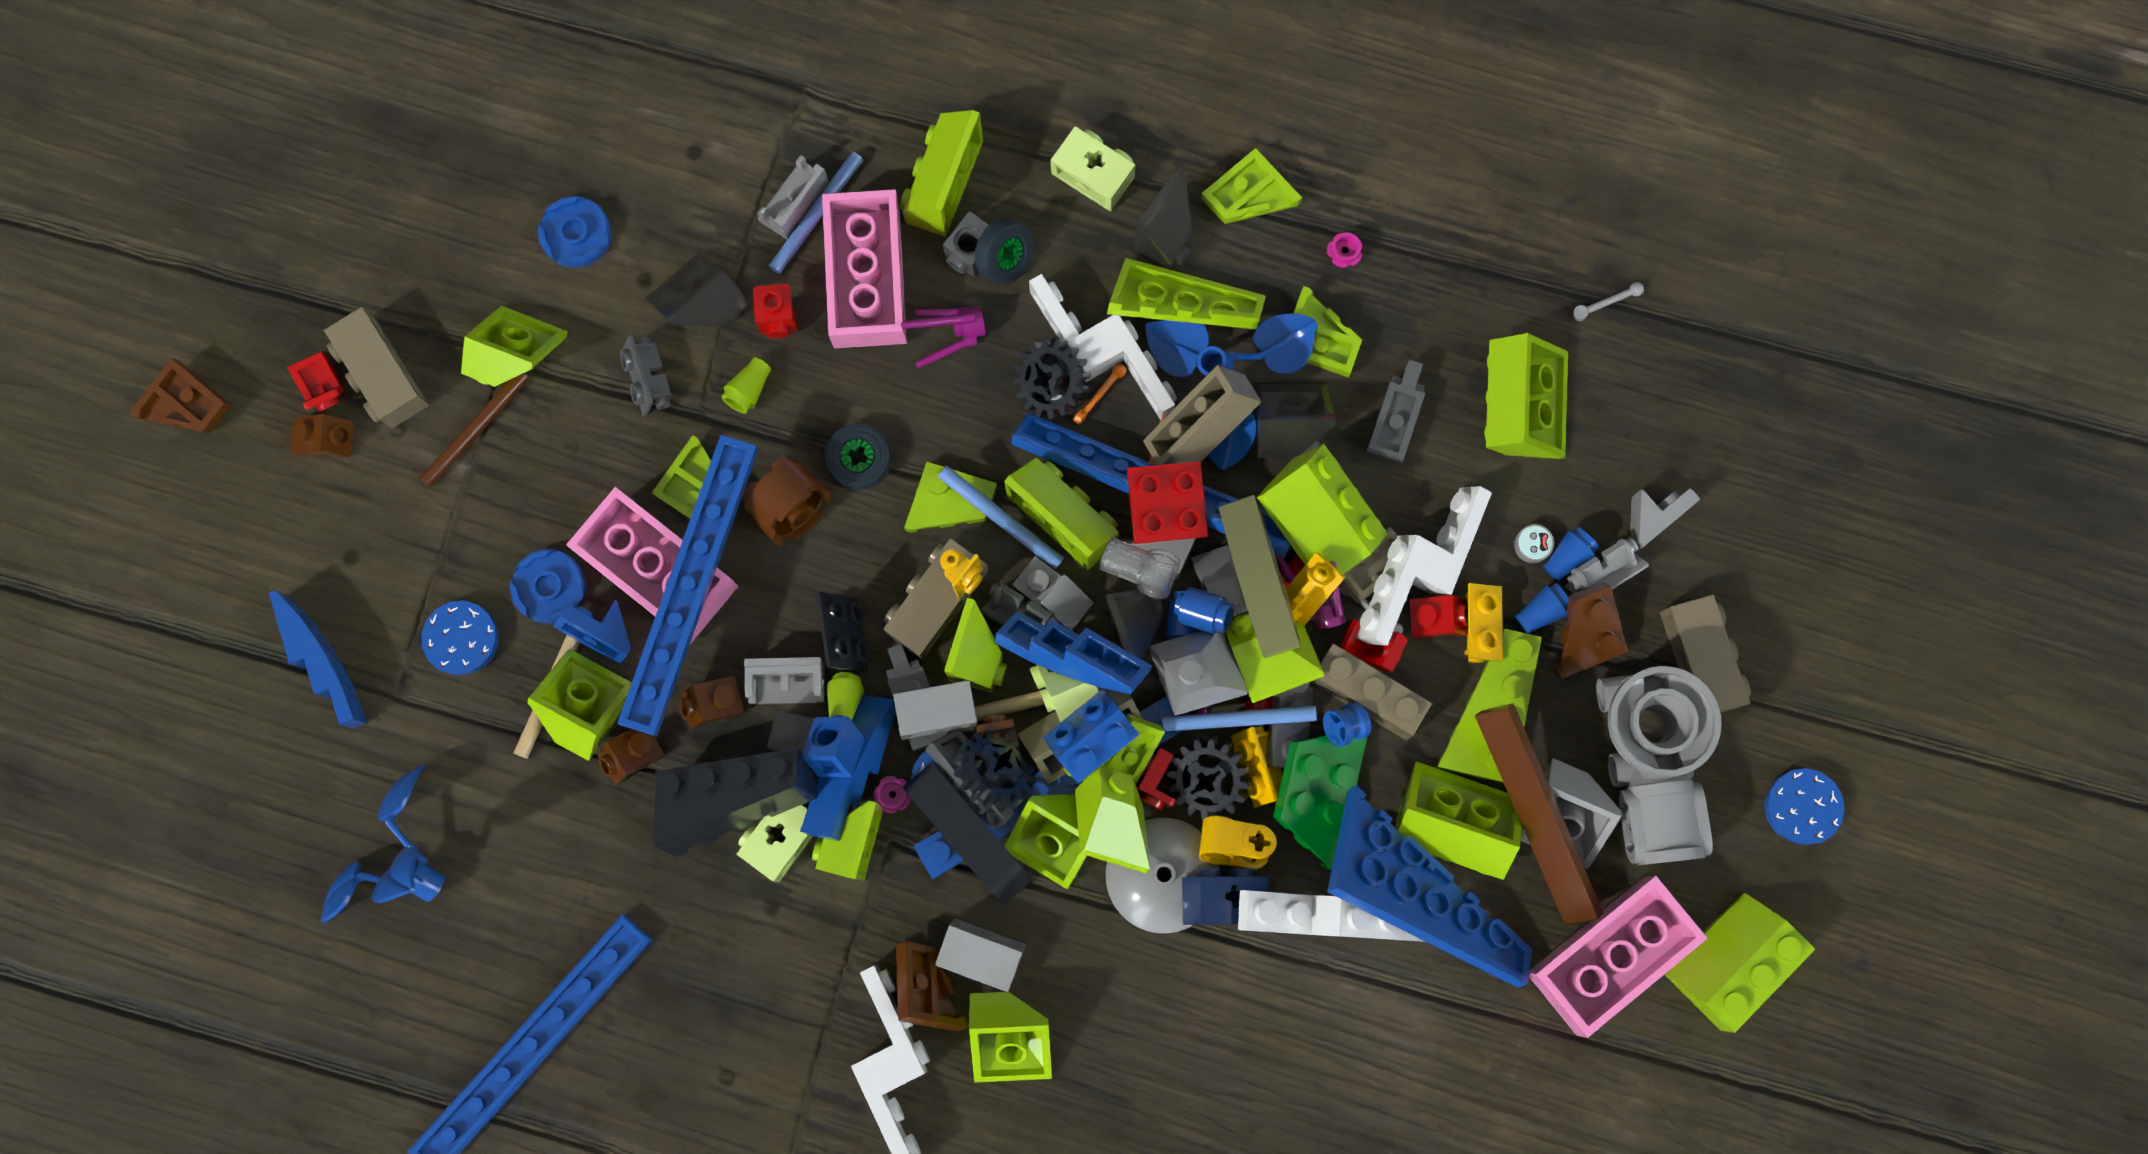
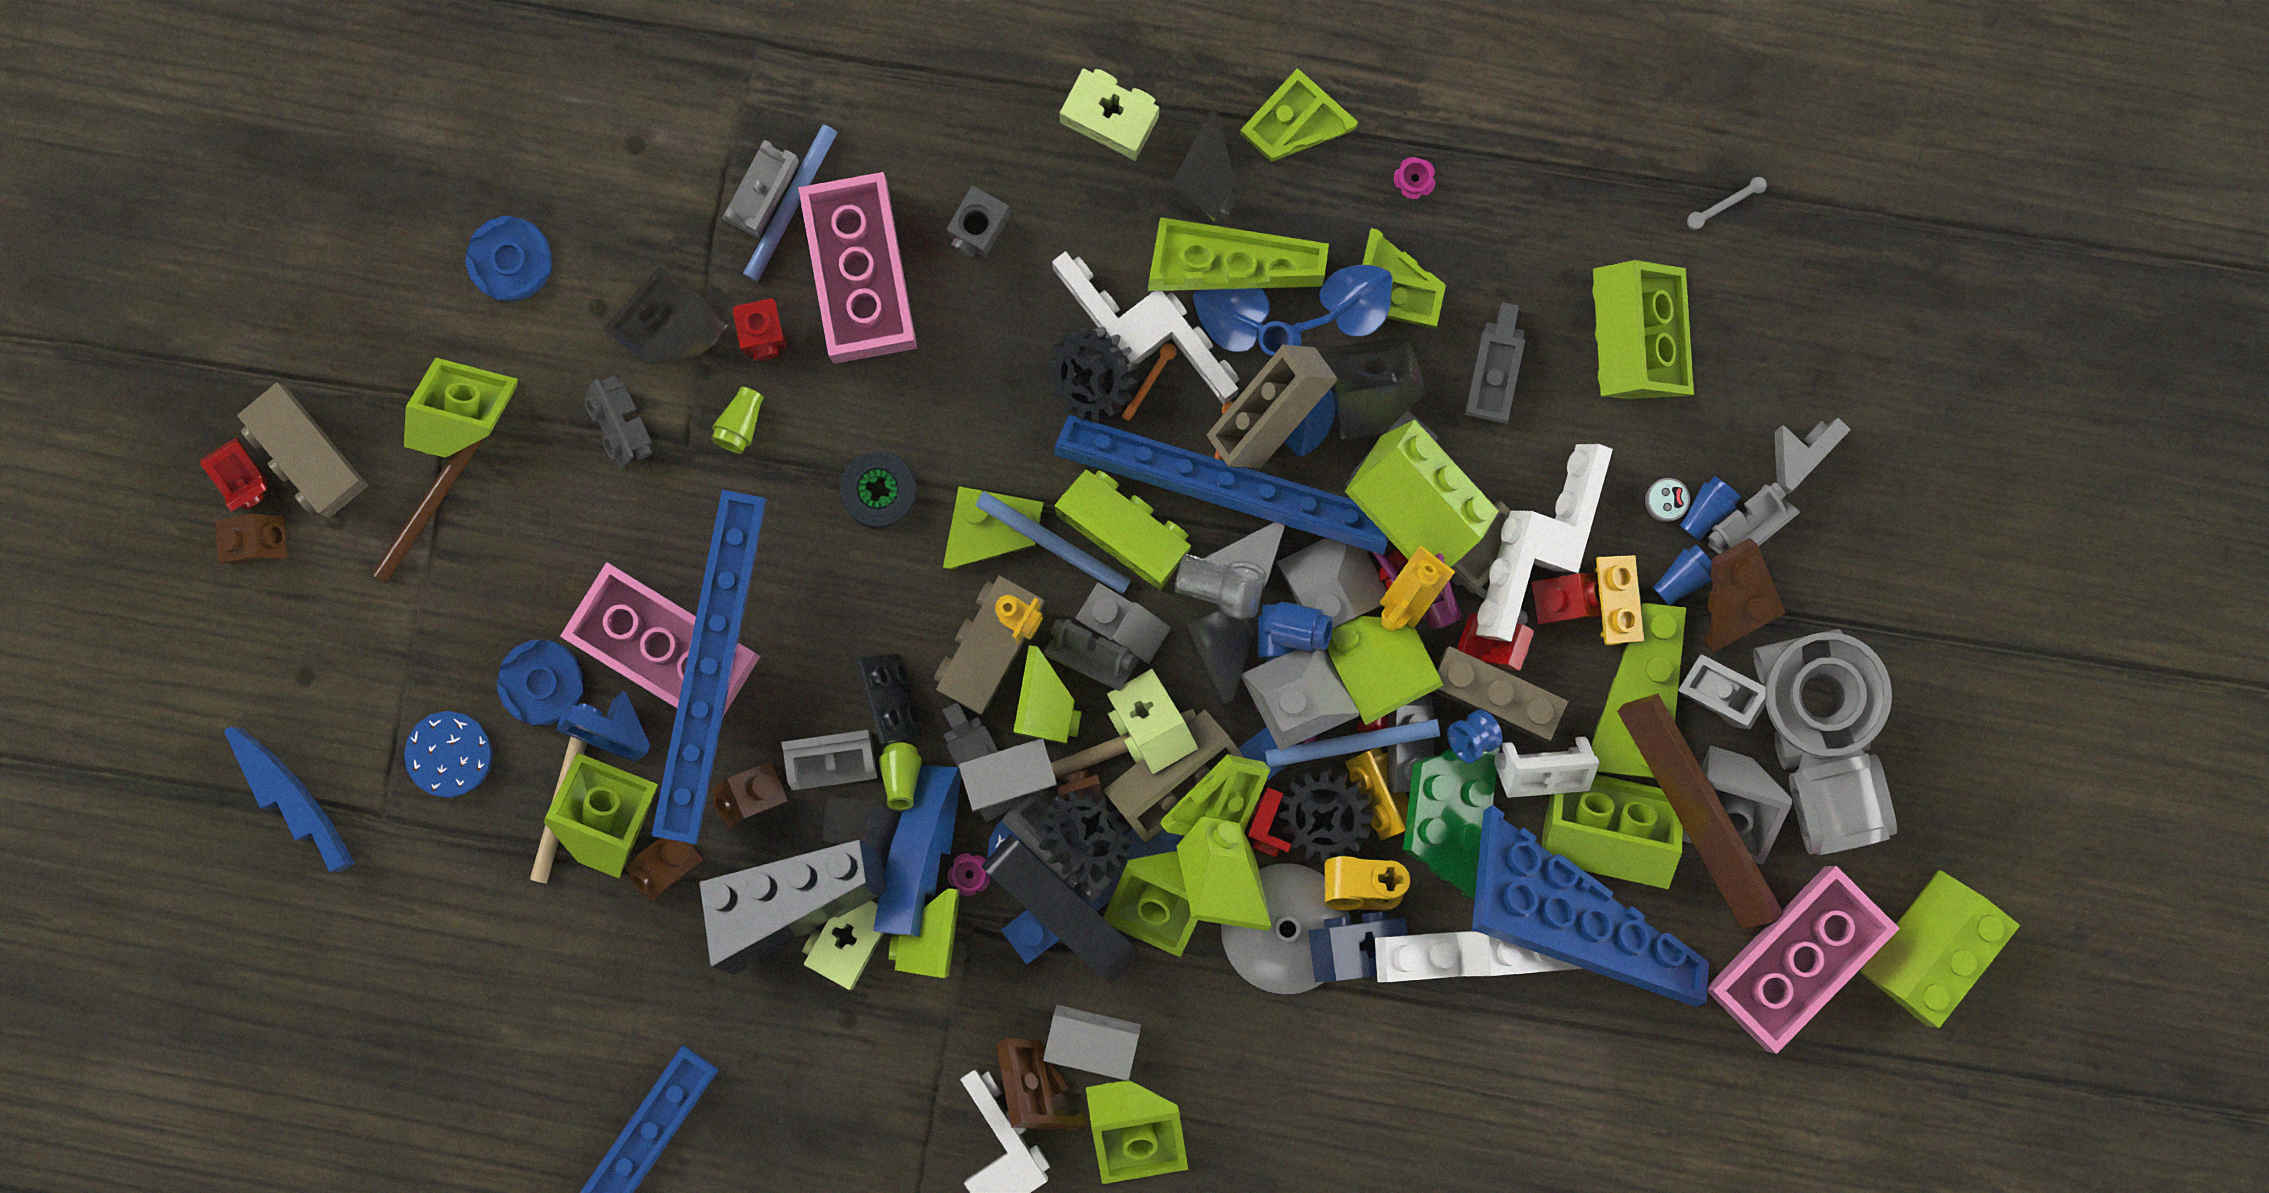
camera: 10 degrees left, 5 degrees up
reddish brown wing [128,358,232,433] -> none
blue plant [320,764,445,924] -> none
lime wing [652,435,711,519] -> none
reddish brown brick [742,456,831,546] -> none
blue brick [801,715,865,778] -> none
lime slope [900,110,983,237] -> none
magenta plant [901,306,985,368] -> none
black bush [975,218,1034,285] -> none
blue slope [995,611,1152,694] -> none
blue brick [1043,689,1140,784] -> none
red hinge [1127,461,1208,544] -> none
olive slope [1218,495,1302,658] -> none
dark tan brick [1660,595,1751,713] -> none
blue tile [1764,768,1845,845] -> none
none -> white hinge [1494,736,1599,798]
none -> light grey slope [1678,654,1766,729]

